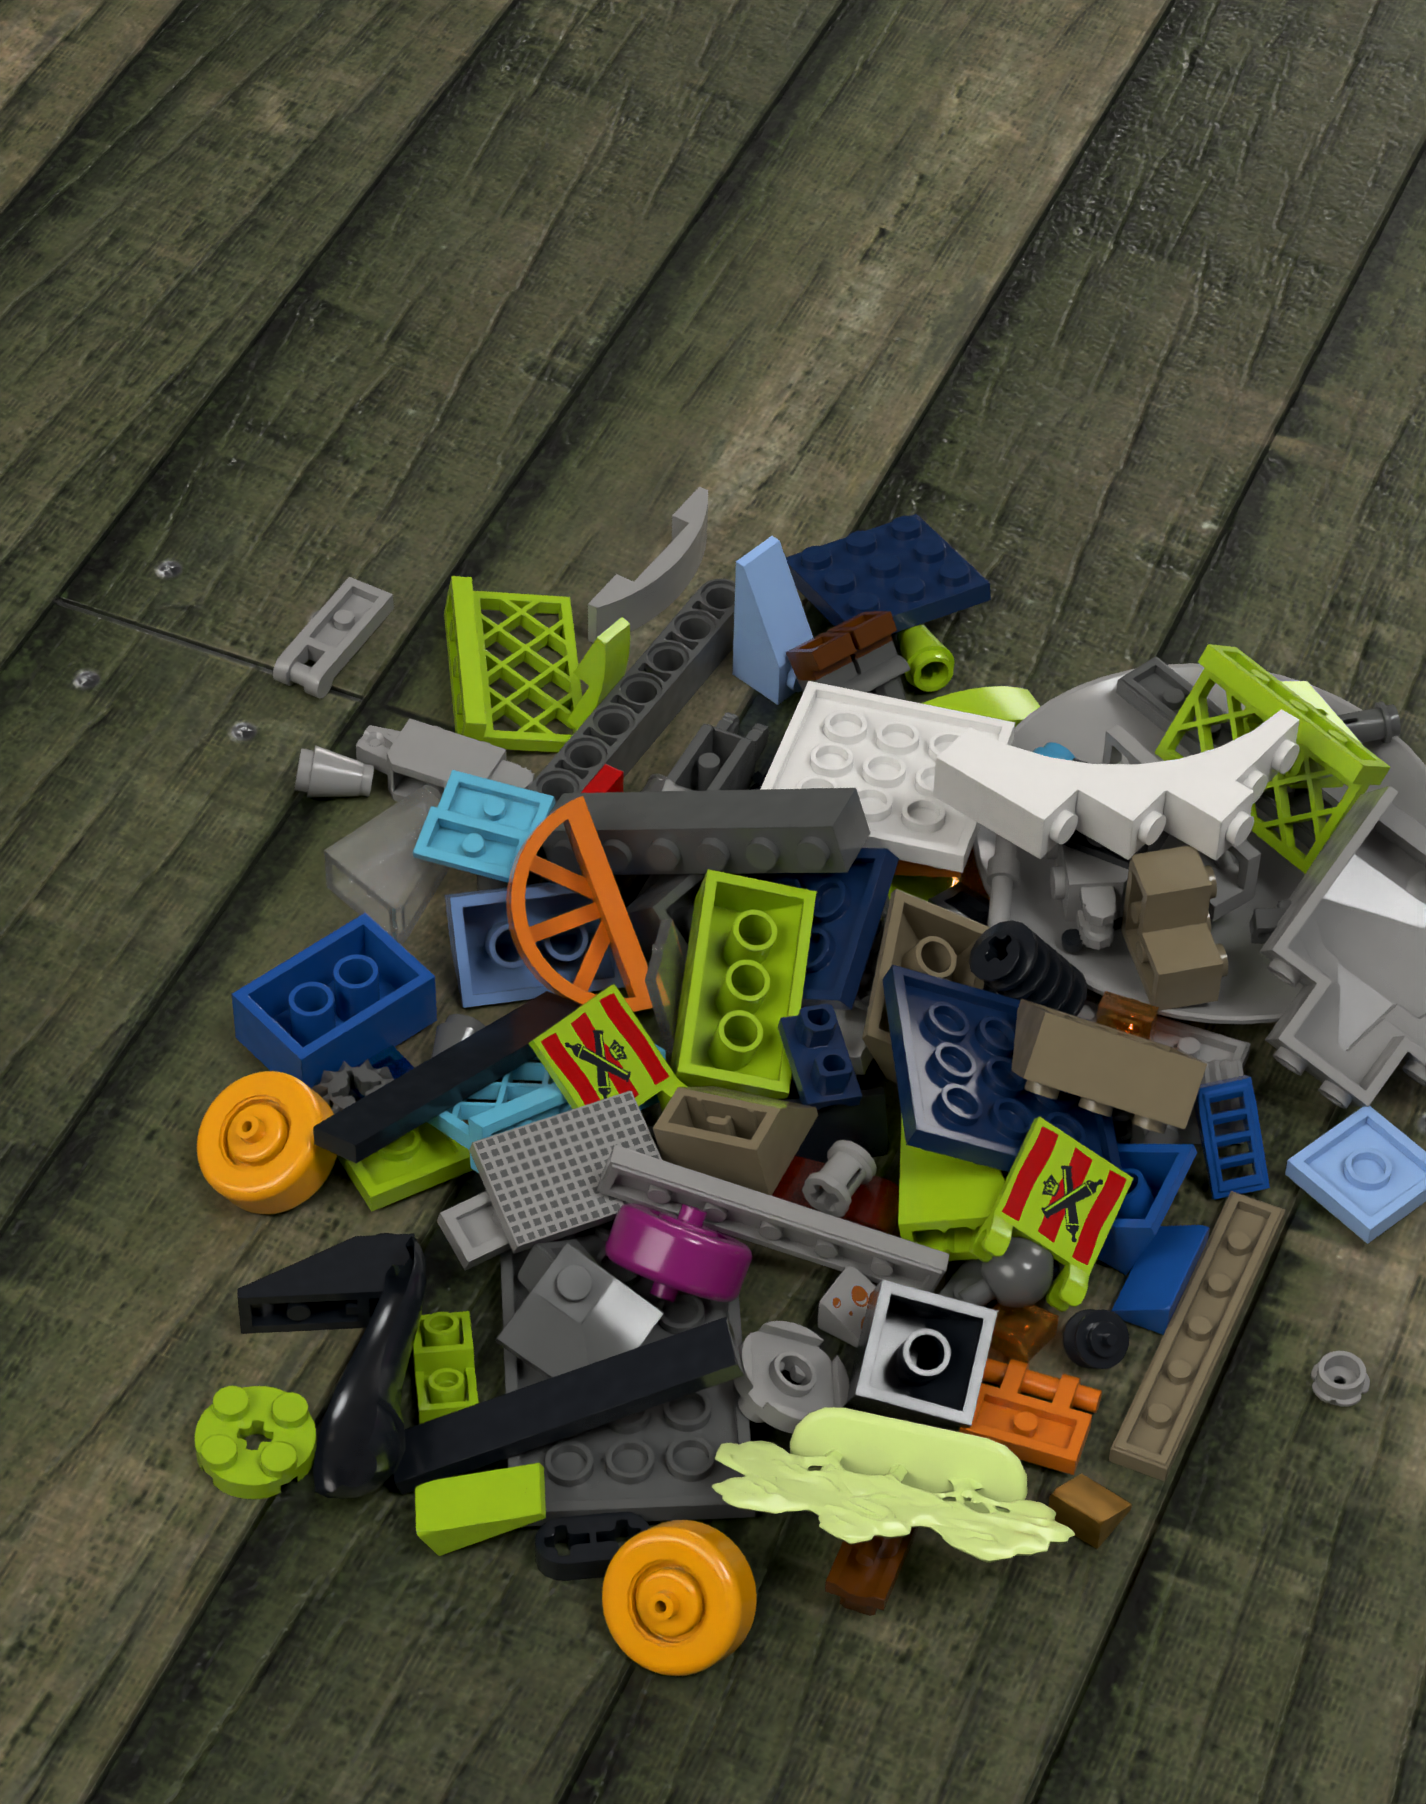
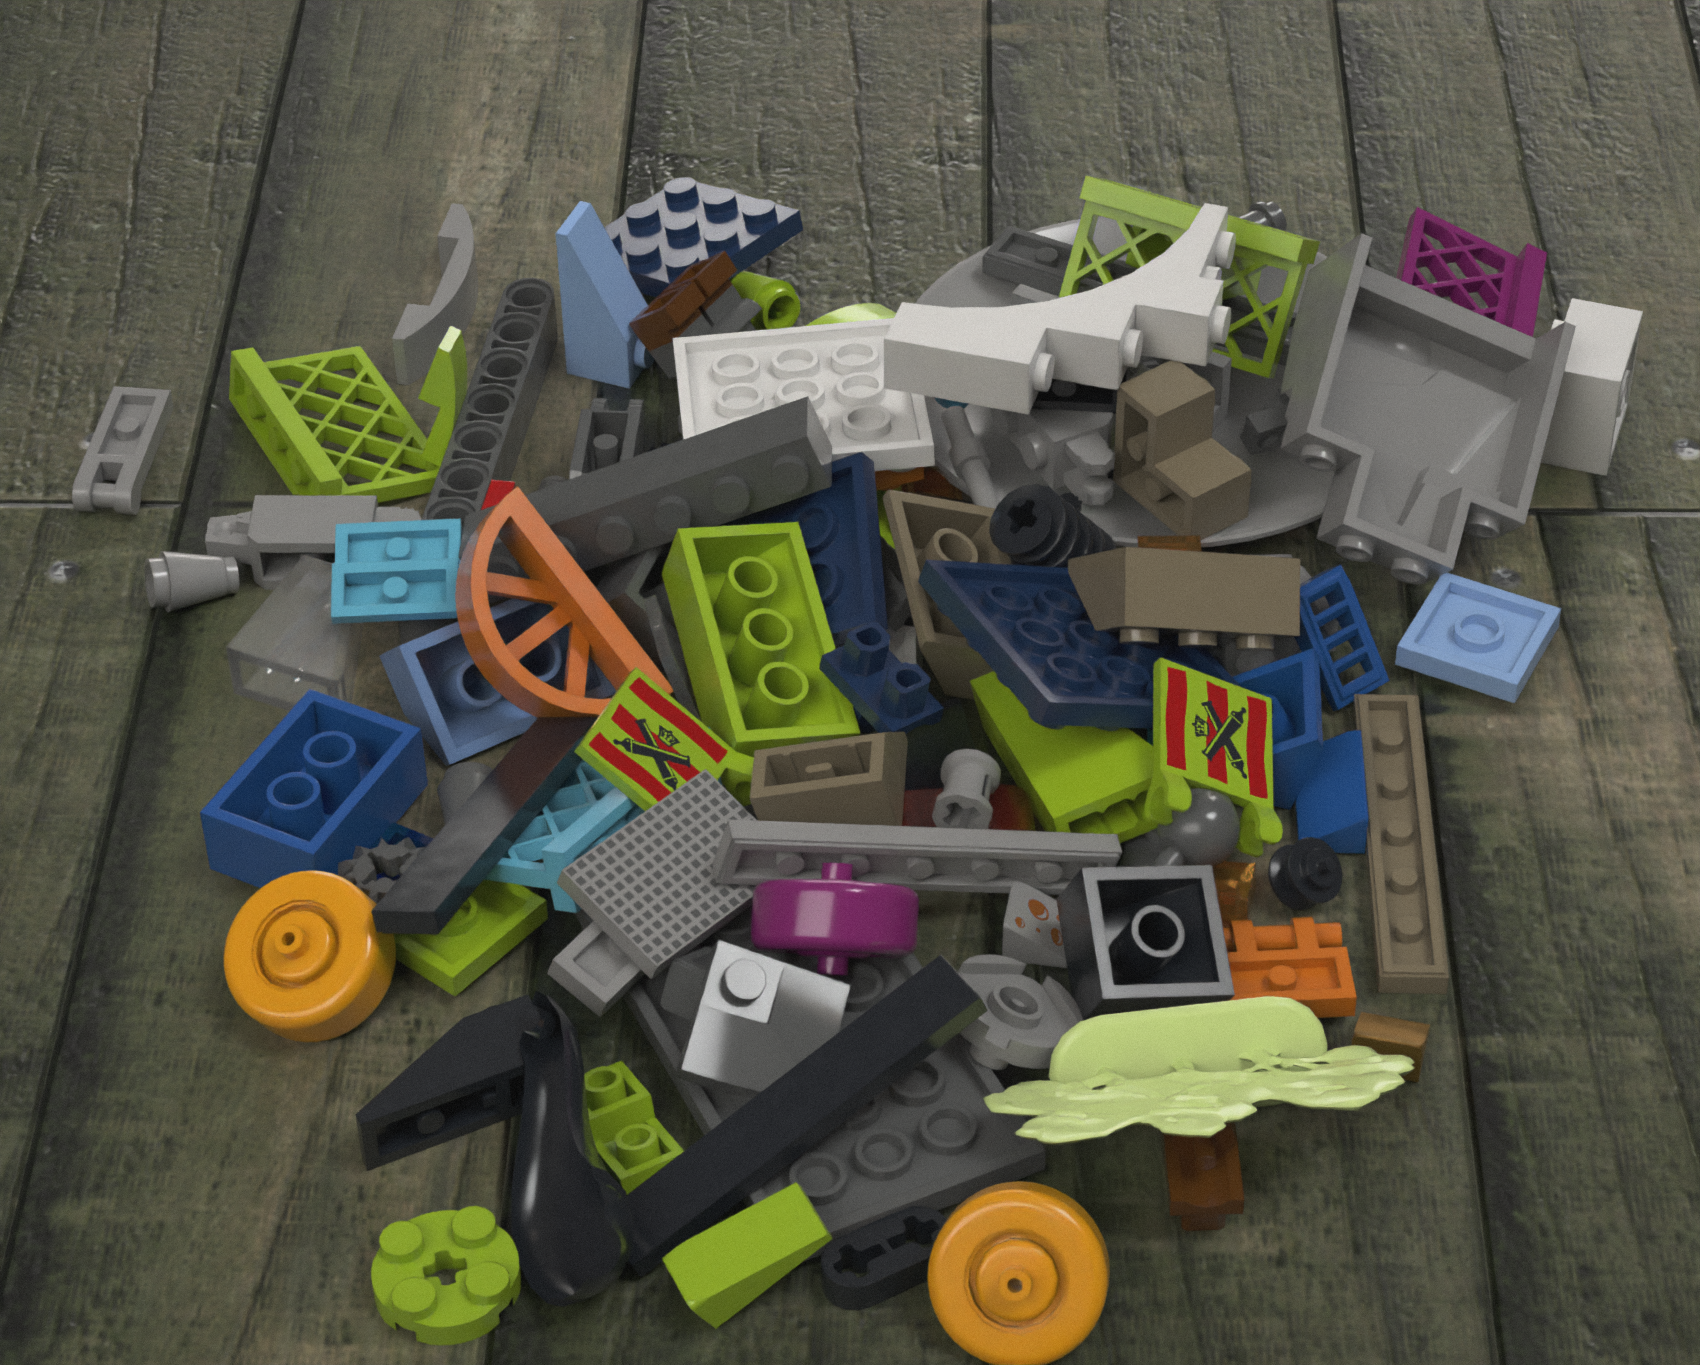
camera: 20 degrees left, 5 degrees down
light grey plate [1311,1351,1370,1407] -> none

